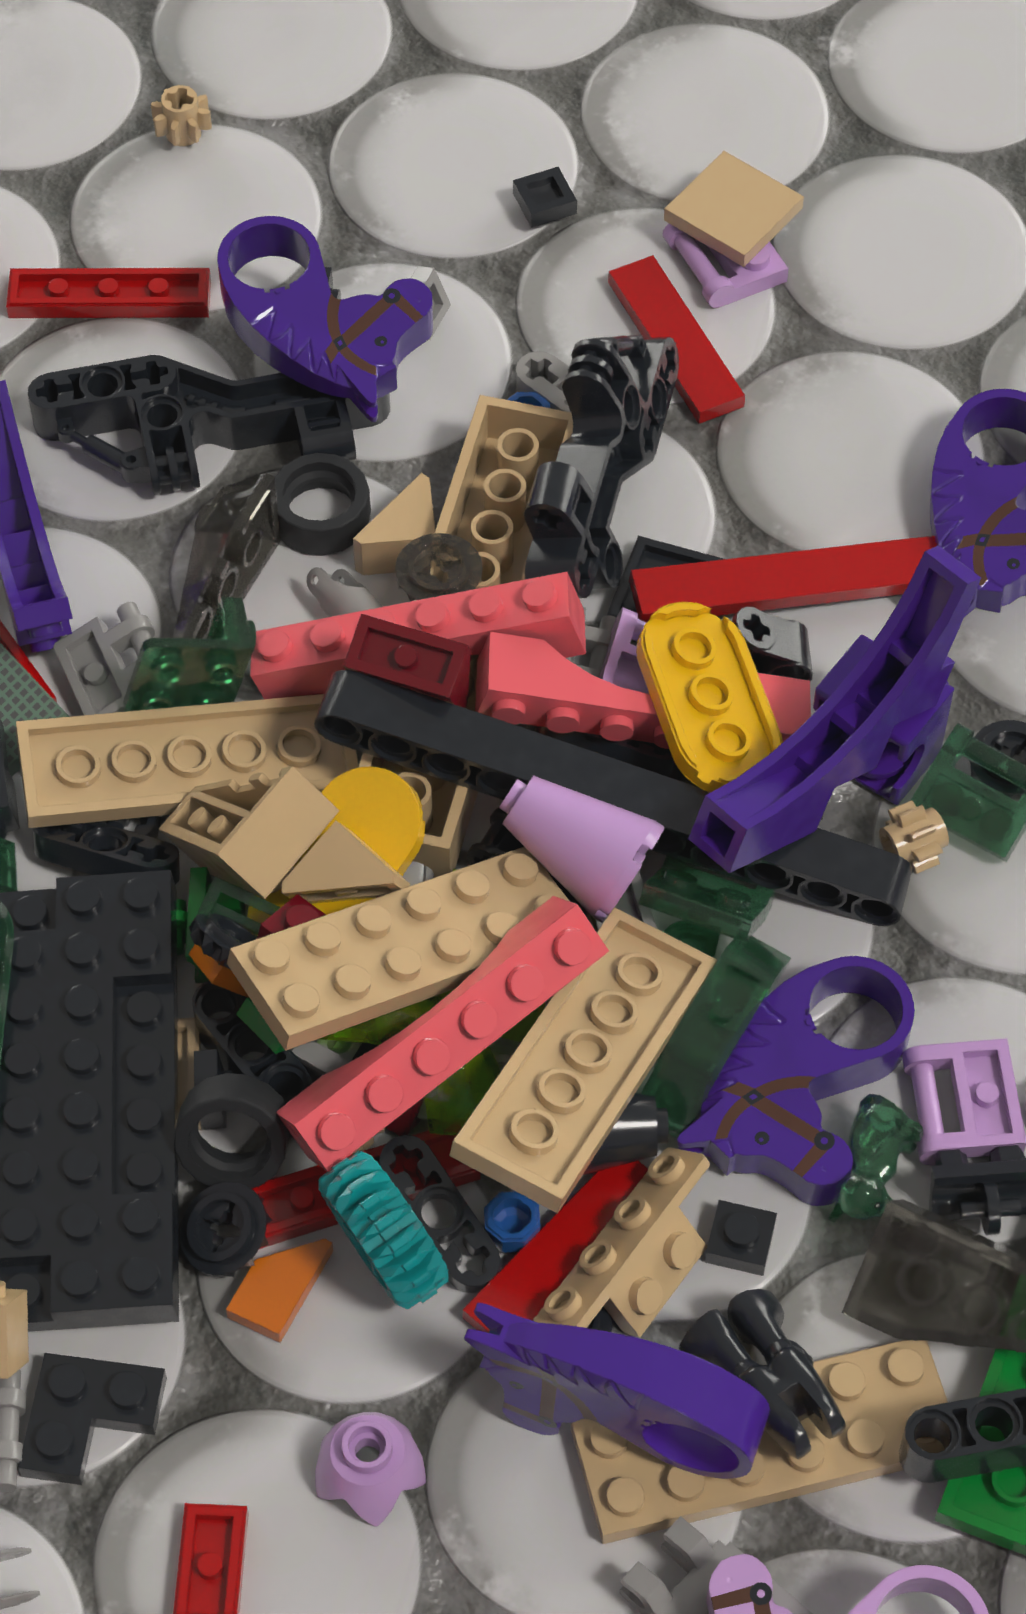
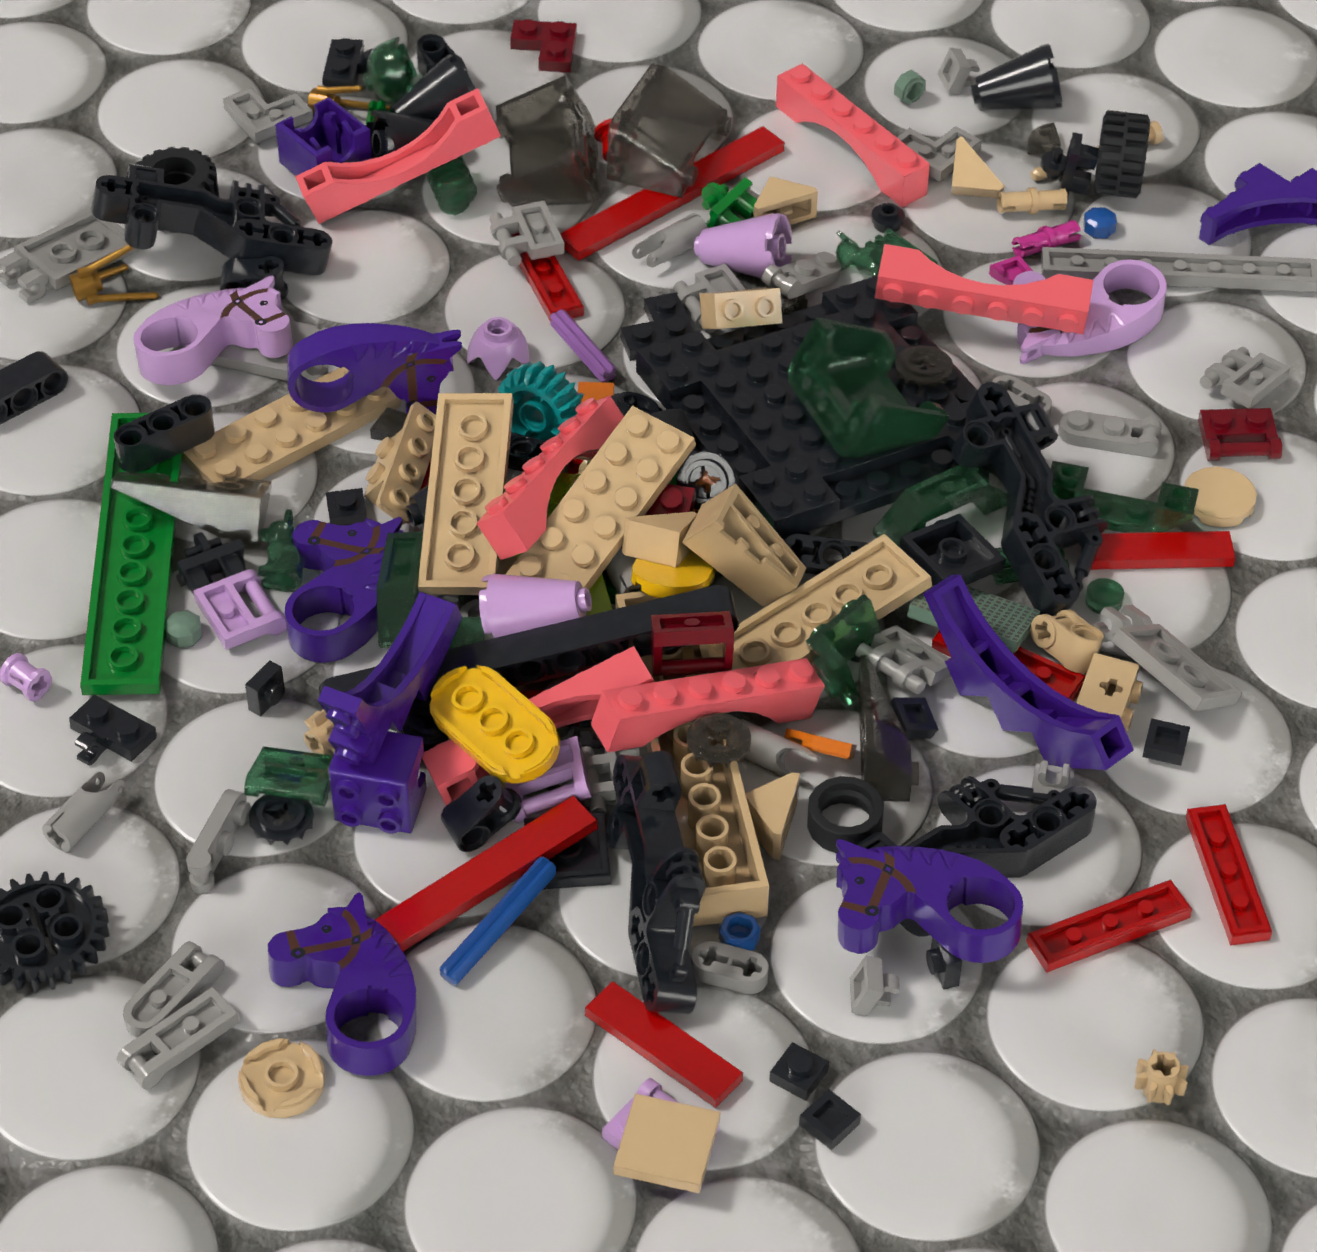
camera: 155 degrees right, 10 degrees down
black piece [679,1289,846,1460] -> none
none -> black plate [245,660,285,717]
none -> blue axle [440,857,556,985]
none -> medium lavender axle [550,309,616,383]
none -> black plate [769,1042,829,1101]
none -> orange tile [784,728,857,760]
none -> black plate [886,697,939,739]
none -> light grey tile [1032,760,1075,805]

